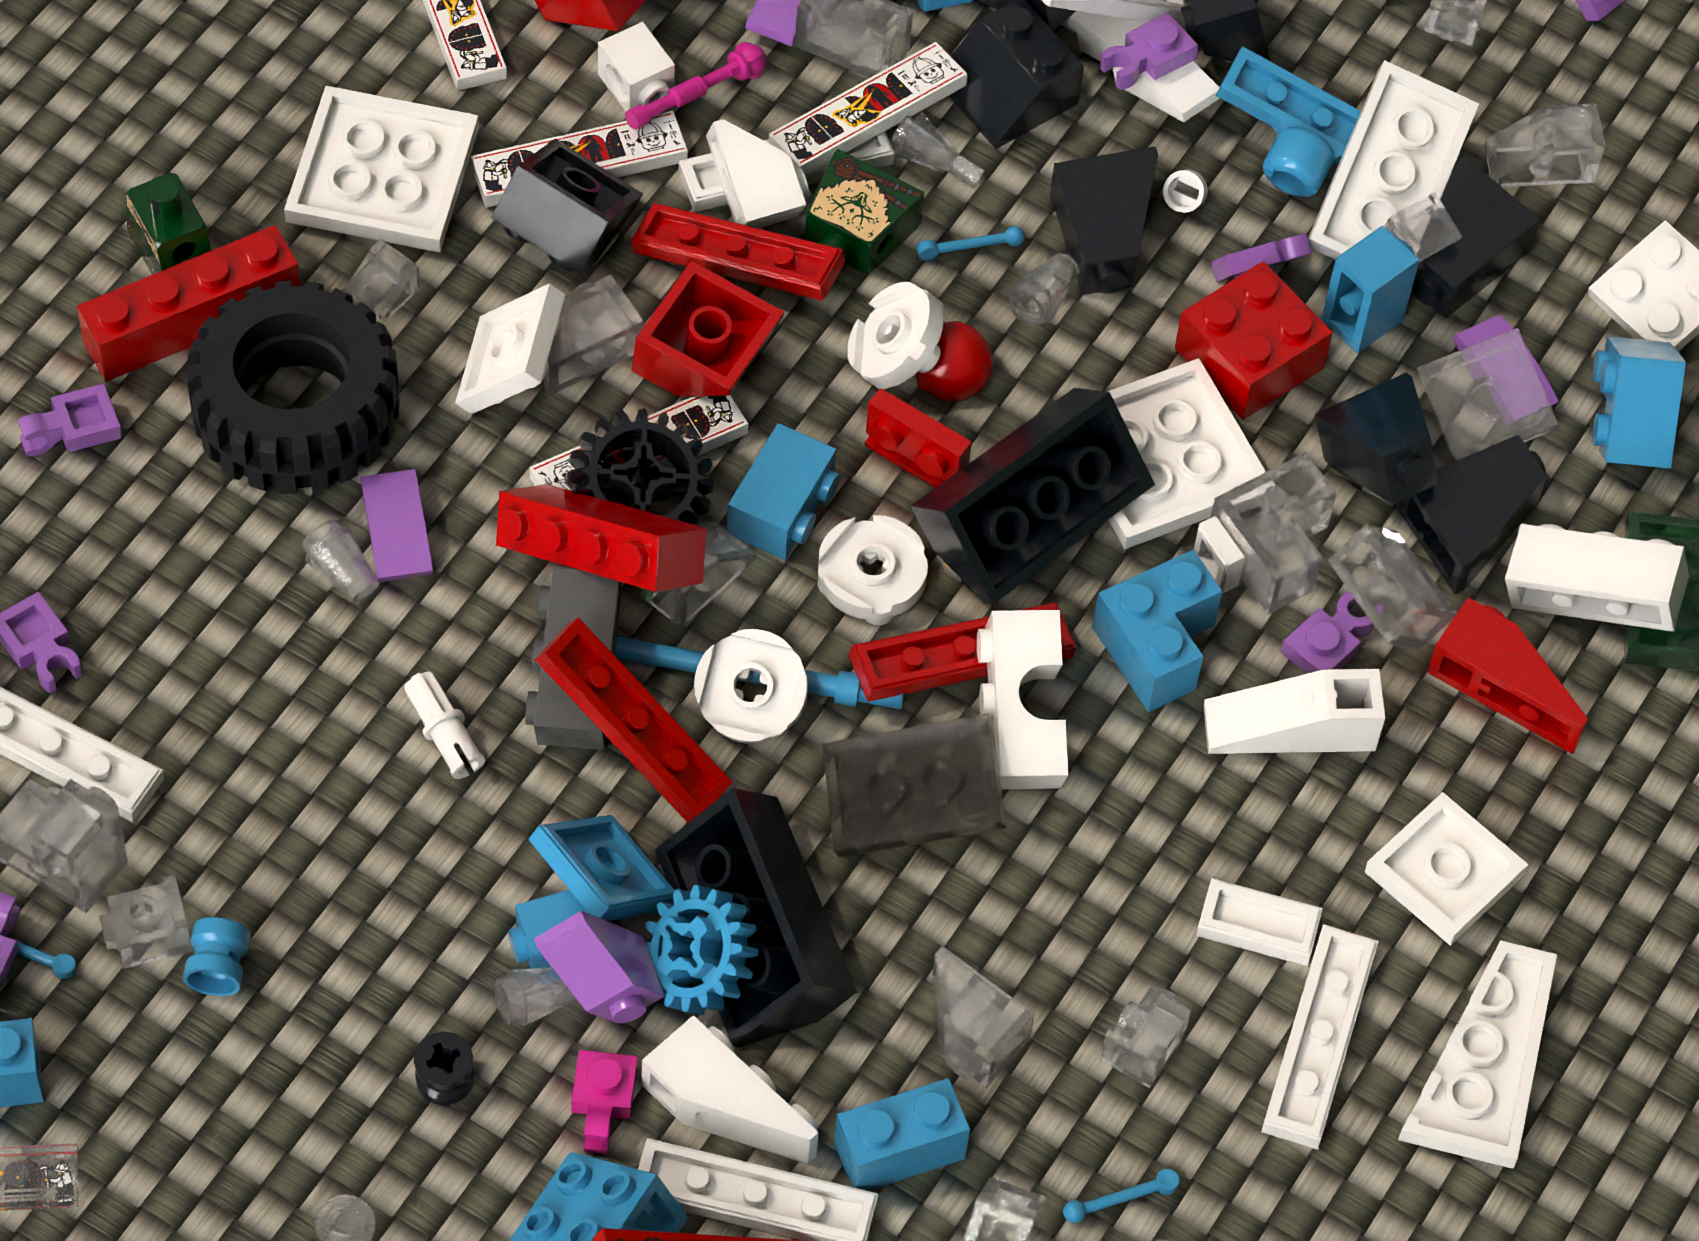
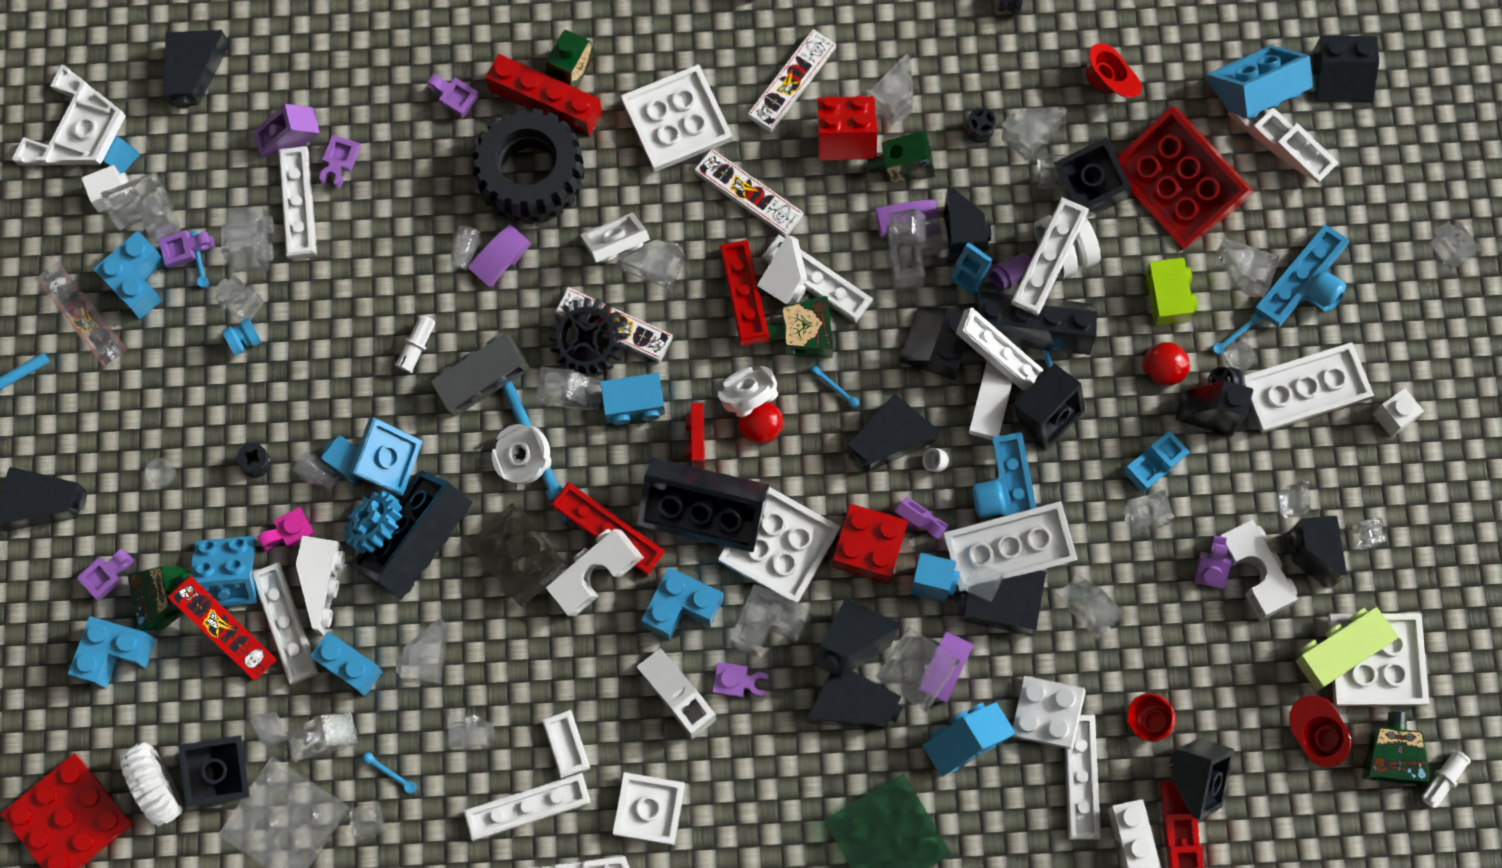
camera: 60 degrees right, 15 degrees up
clear slope [344,239,420,322] -> none
black slope [491,139,643,274] -> none
red brick [496,484,707,592] -> none
red plate [534,617,732,823] -> none
medium lavender slope [534,911,665,1023] -> none
white brick [598,22,675,112] -> none
dark pink piece [625,42,766,130] -> none
red slope [631,260,784,397] -> none
tile [769,42,967,175] -> none
white plate [817,515,928,625] -> none
clear cone [891,112,985,189] -> none
clear cone [1008,253,1079,326] -> none
medium lavender plate [1100,12,1198,90] -> none
white tile [1194,516,1245,594] -> none
clear brick [1327,524,1457,650] -> none
red slope [1427,597,1588,755] -> none
white brick [1505,524,1689,632] -> none

